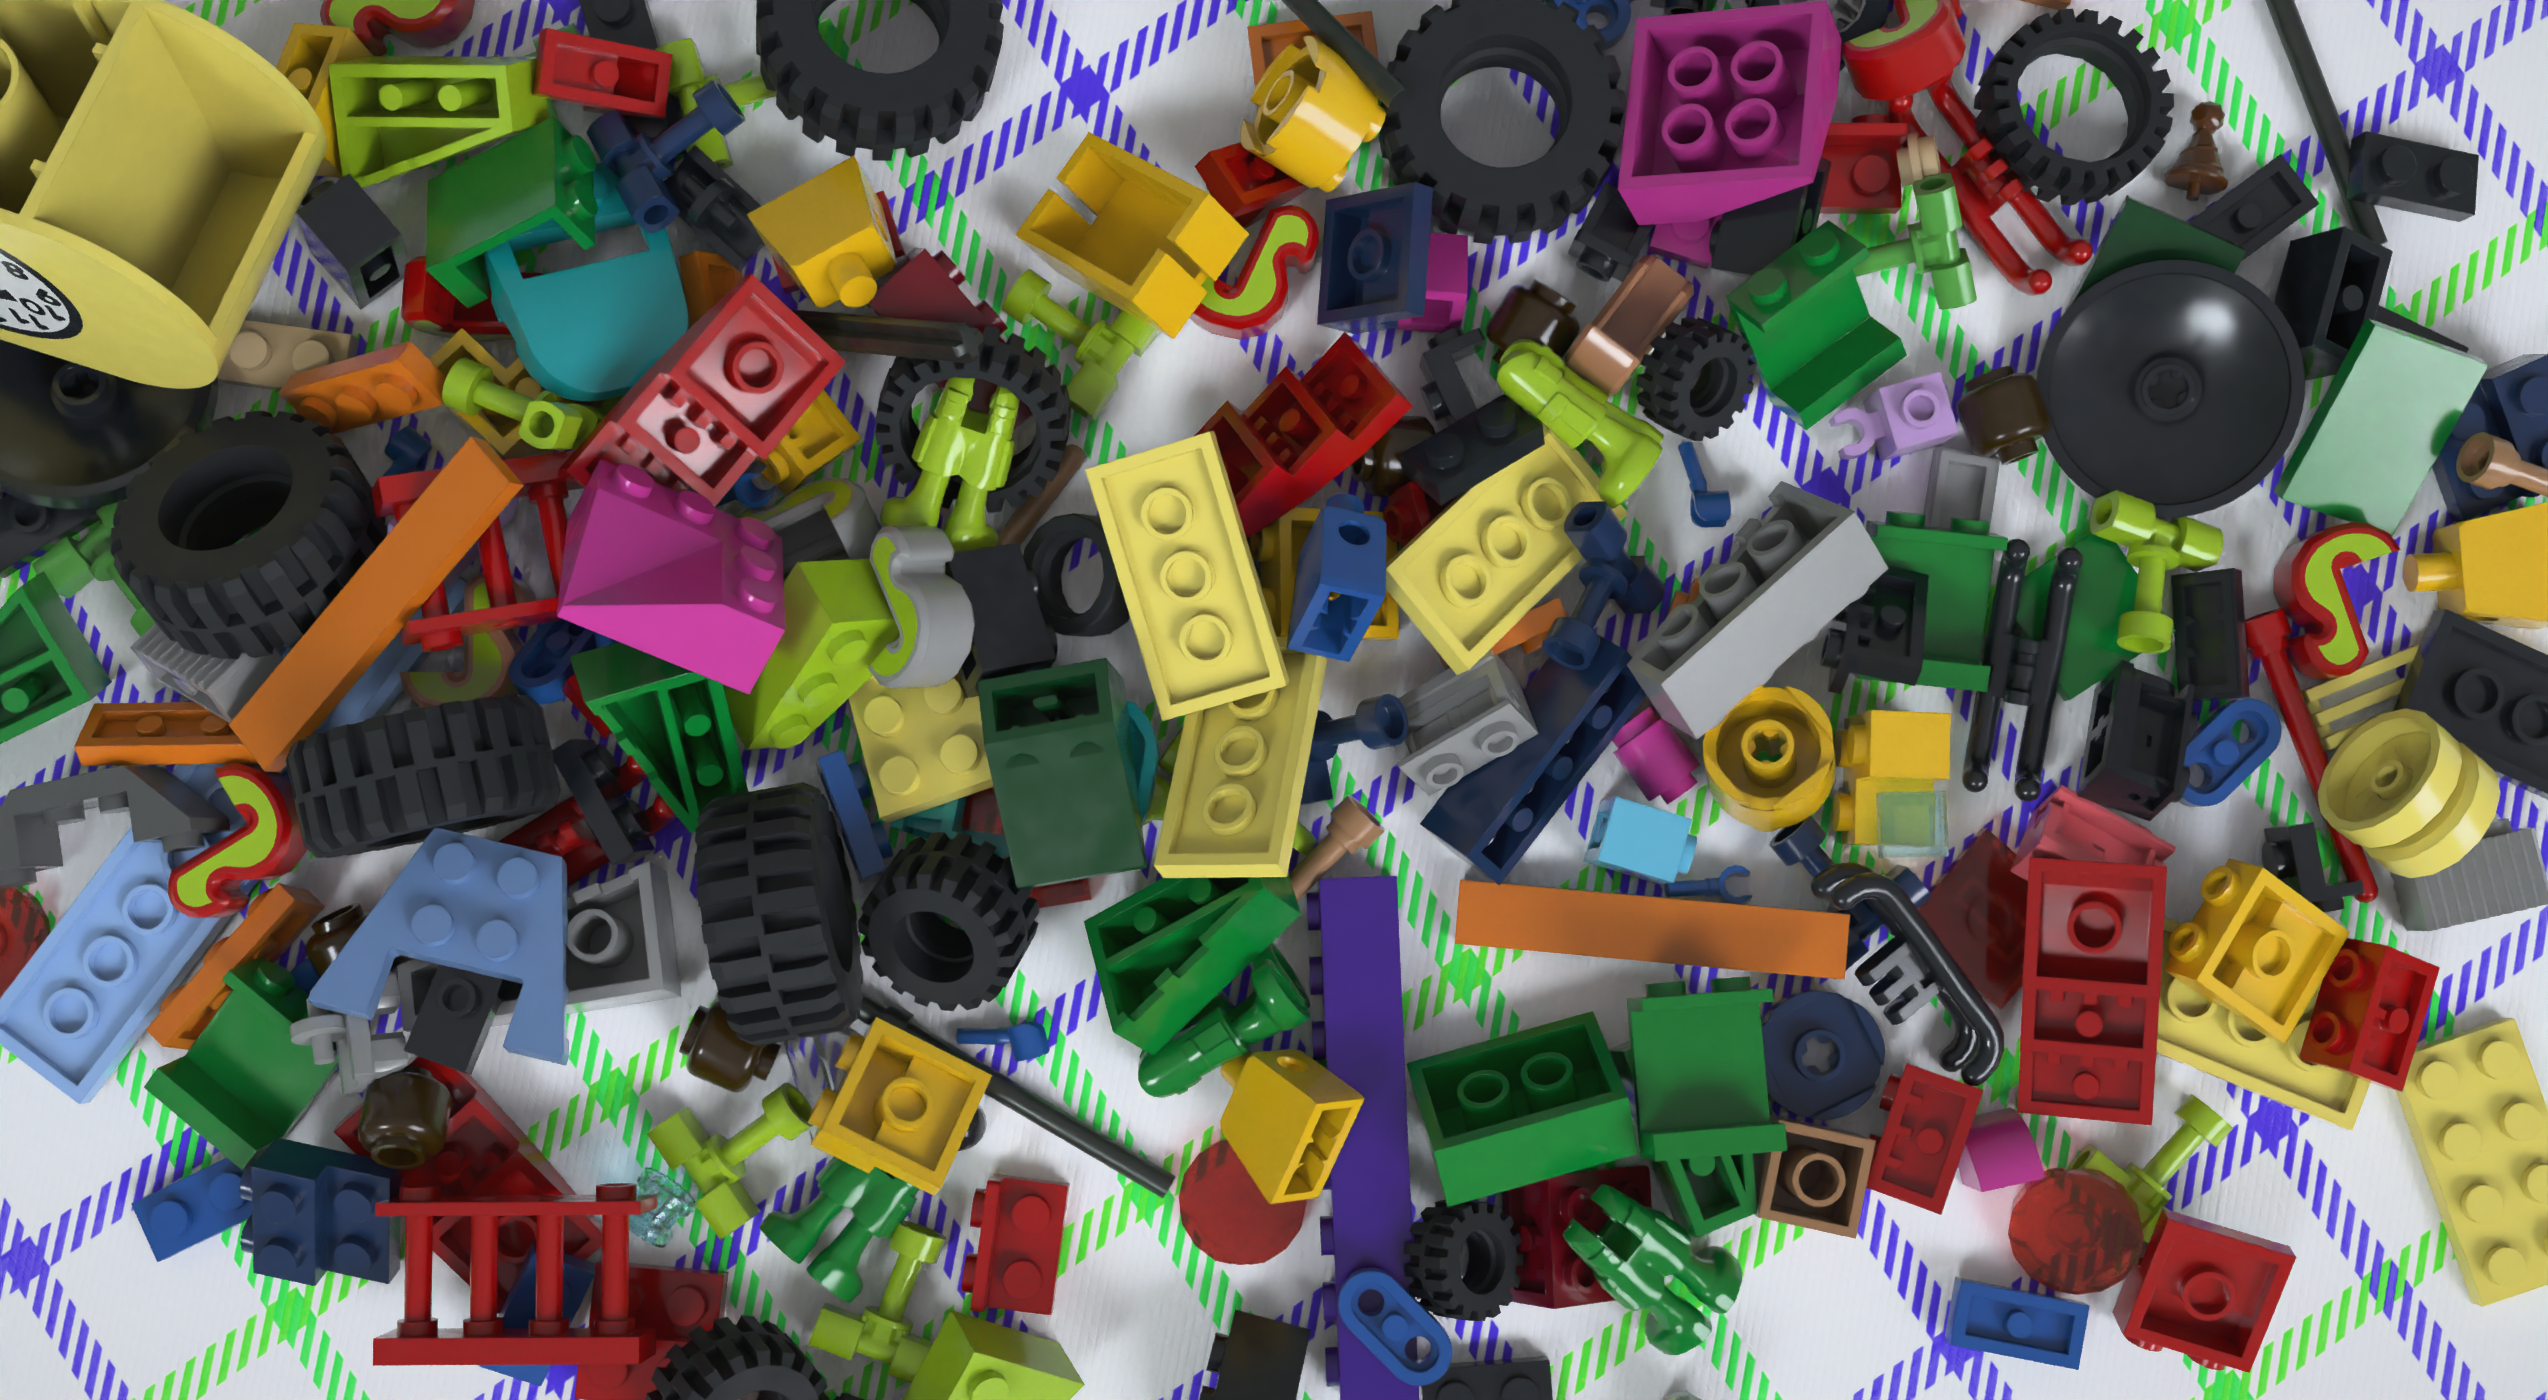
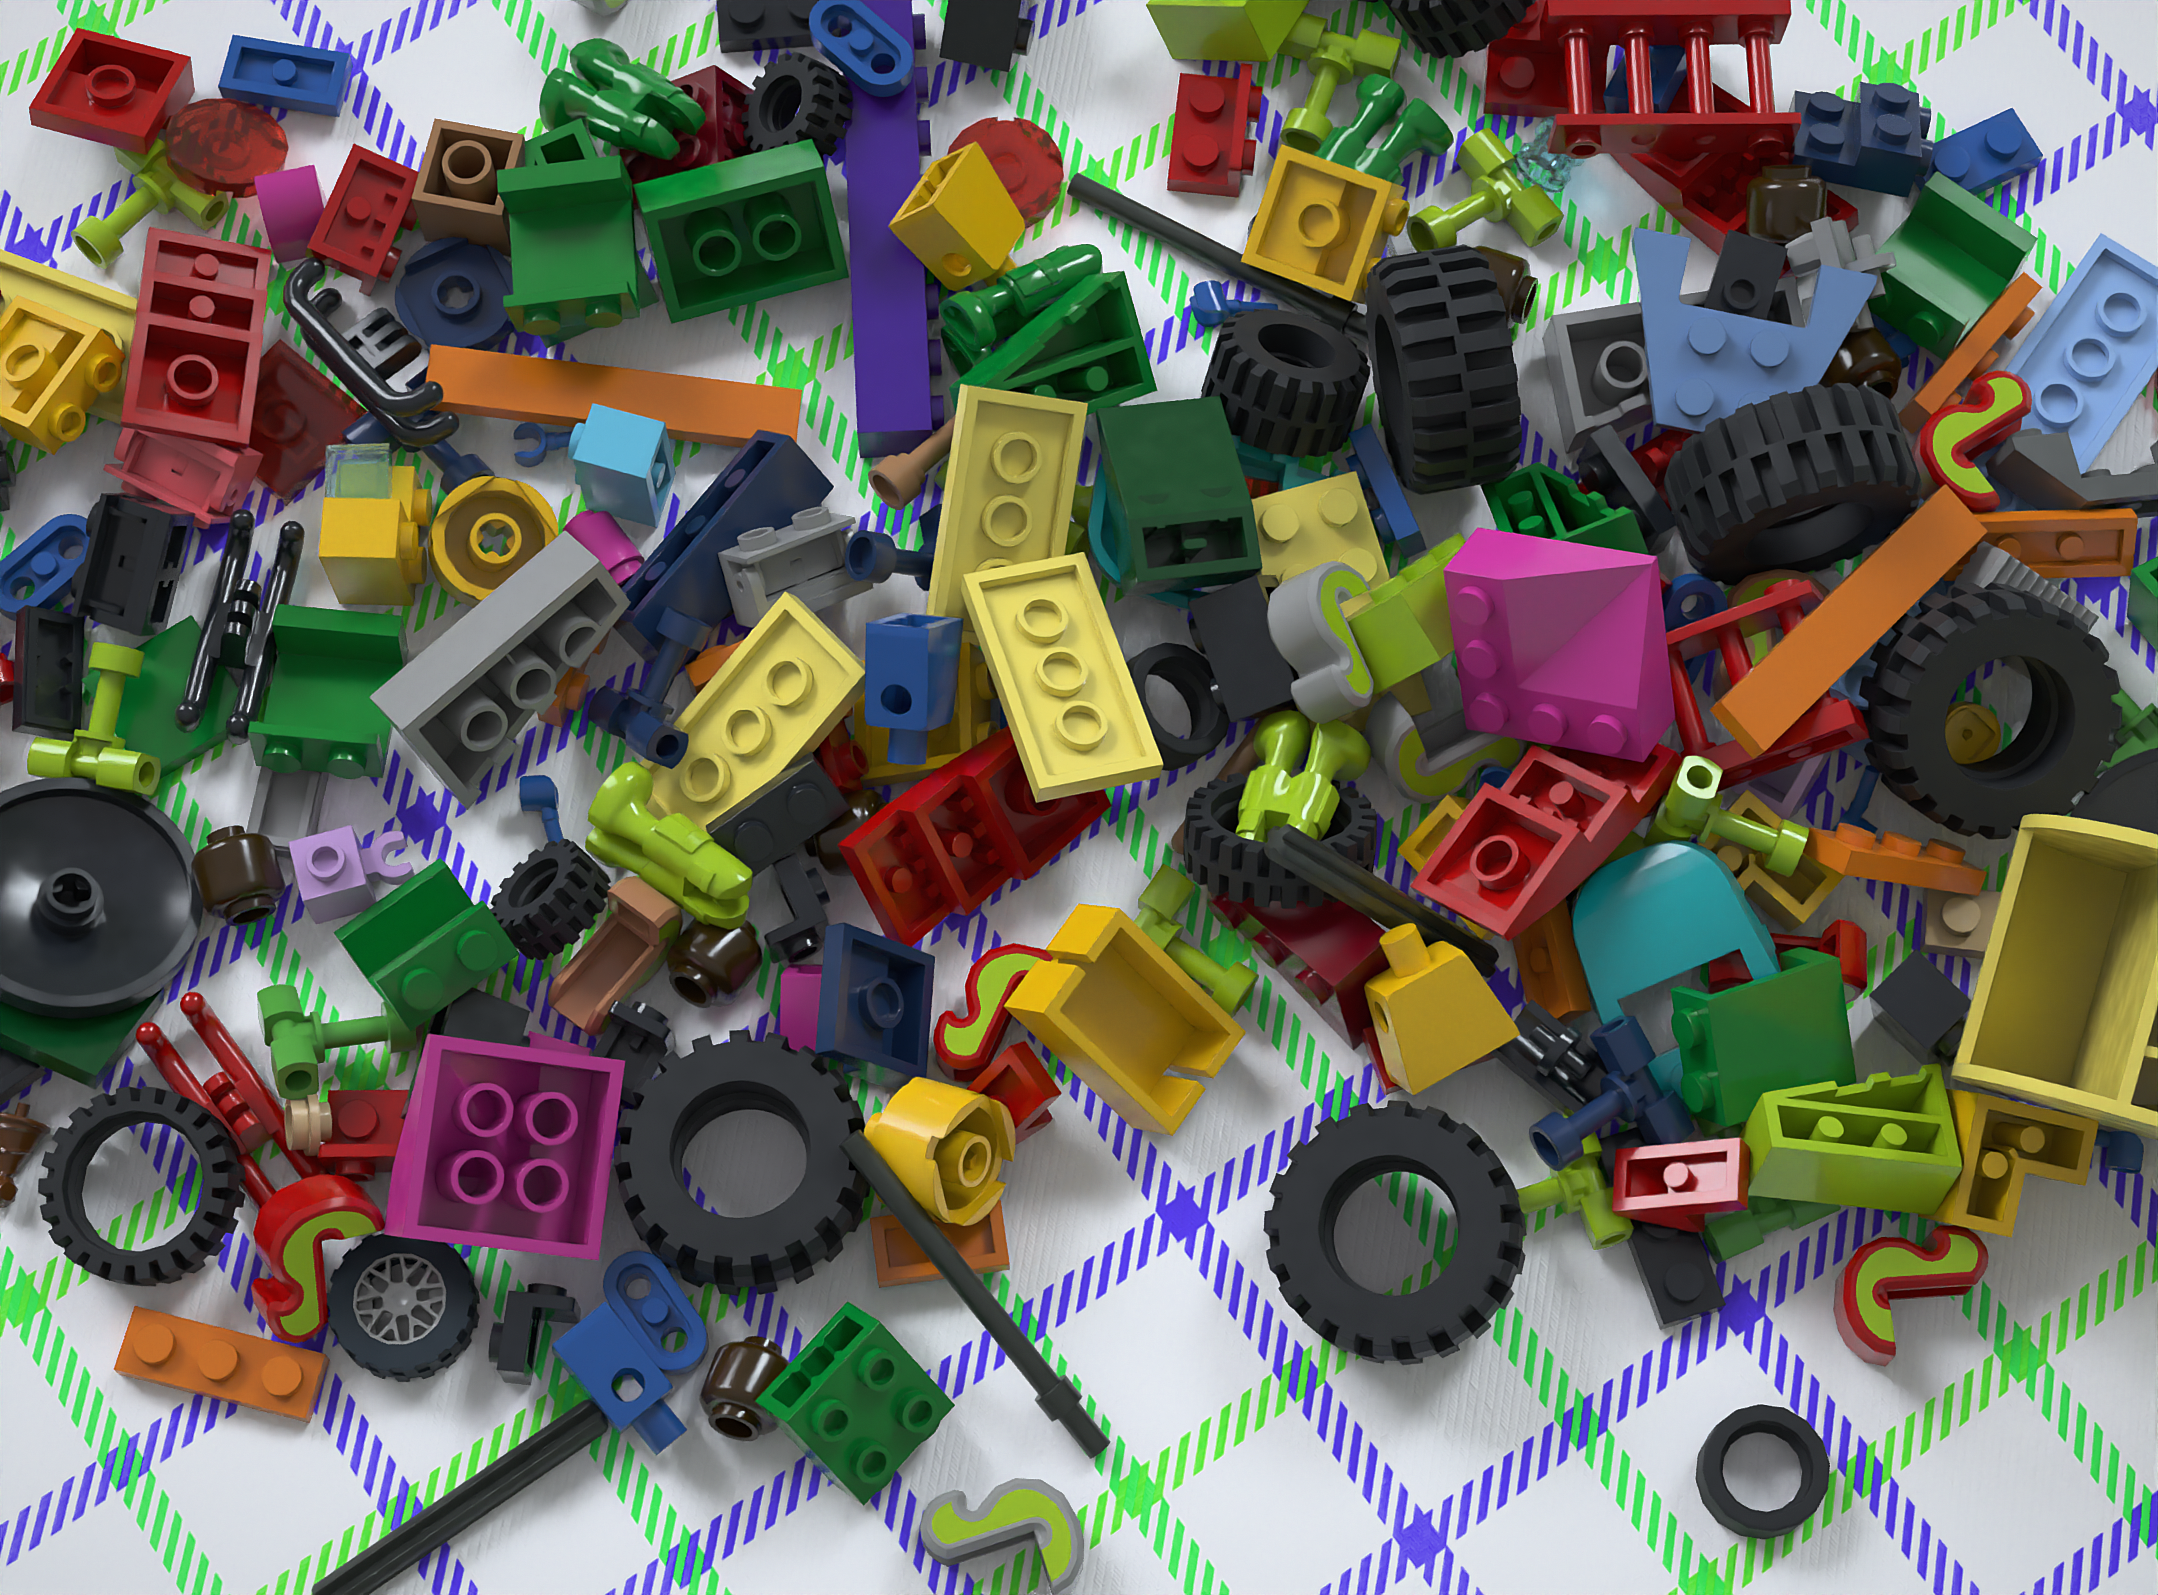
camera: 175 degrees right, 15 degrees down
black bracket [1820,566,1929,694] -> none

